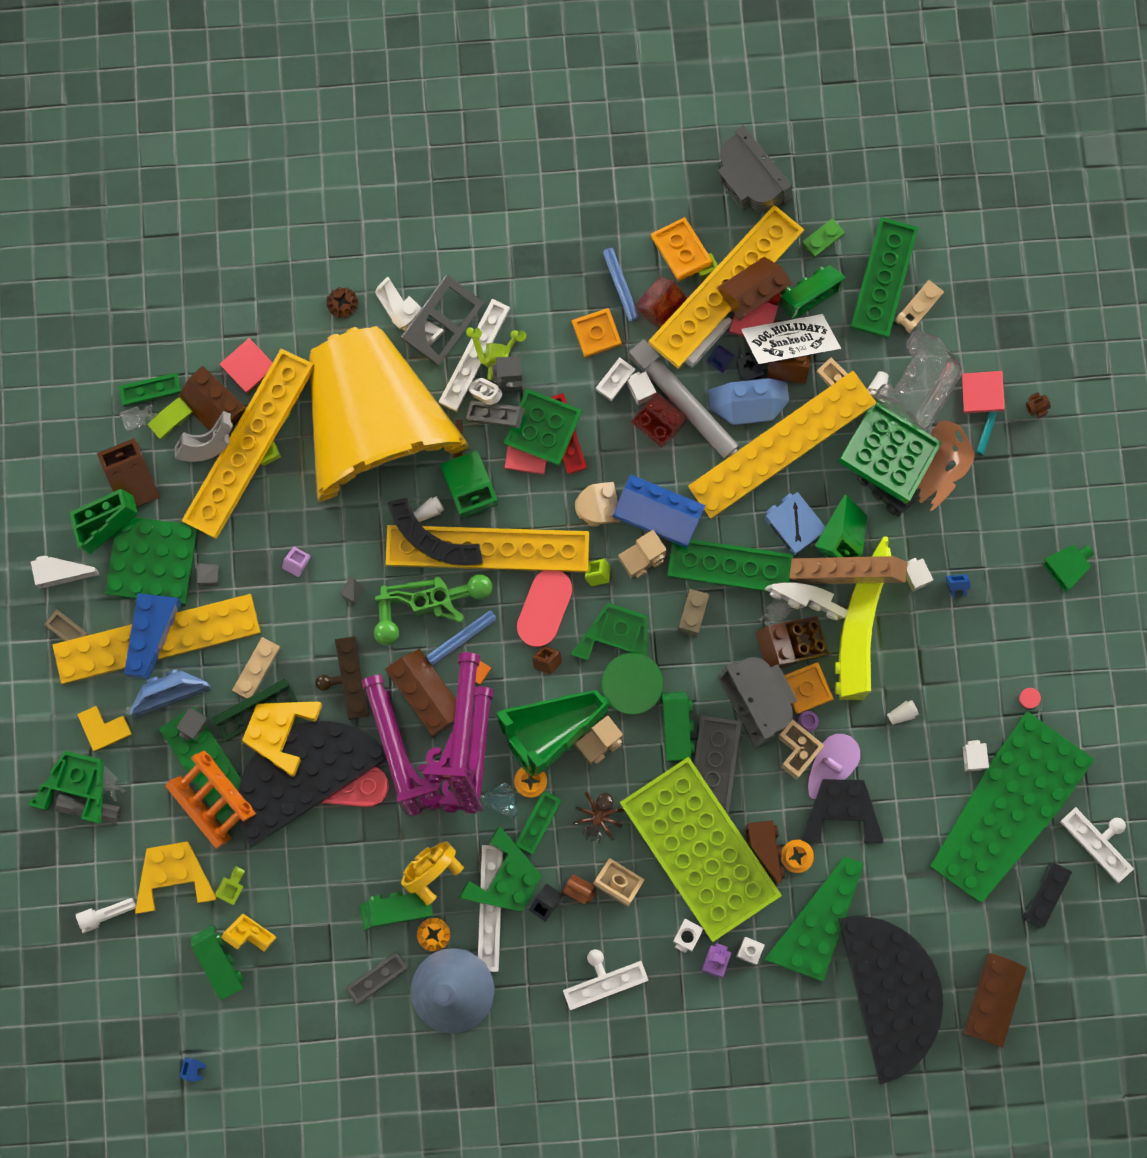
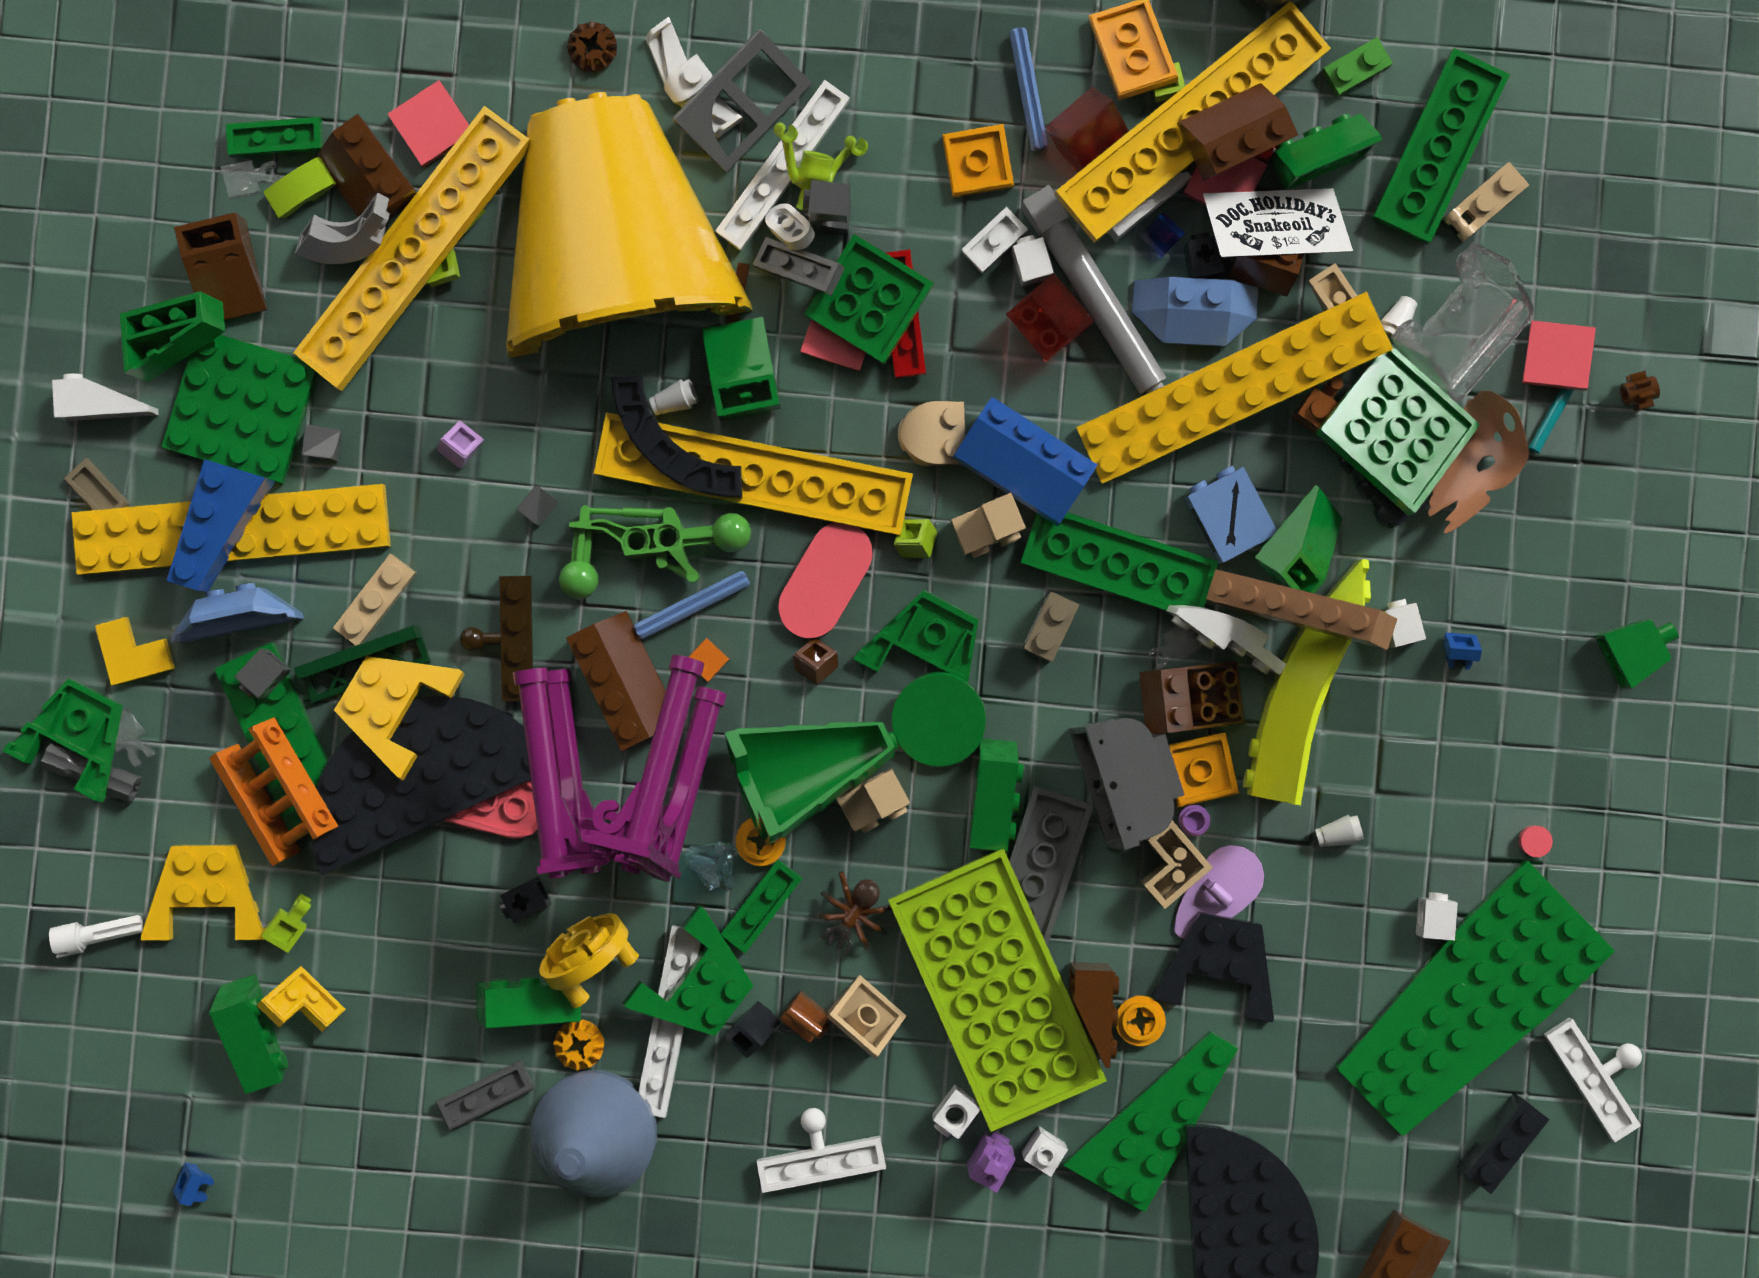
camera: 10 degrees right, 10 degrees up
none -> black brick [499,876,552,924]
none -> dark orange brick [1291,377,1343,435]

